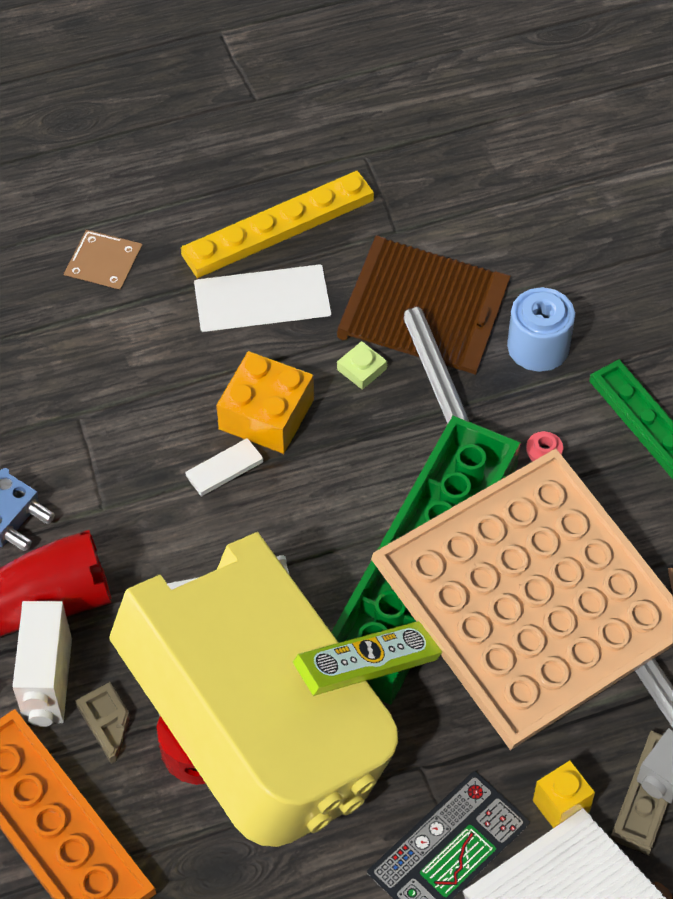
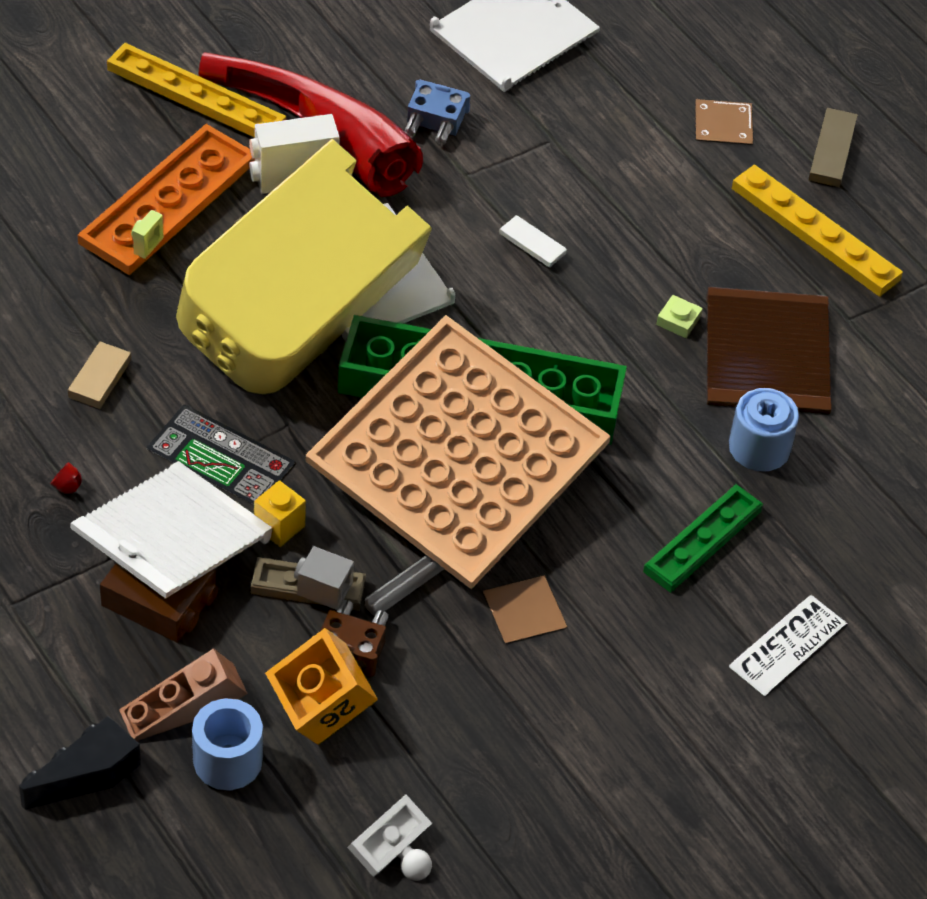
camera: 70 degrees right, 5 degrees down
white sticker [194,265,331,332] -> none
light orange brick [216,351,314,454] -> none
tile [293,621,442,696] -> none
light grey axle [404,307,469,424] -> none
coral plate [526,431,563,462] -> none
none -> yellowish green plate [131,210,164,259]
none -> dark tan tile [808,108,858,187]

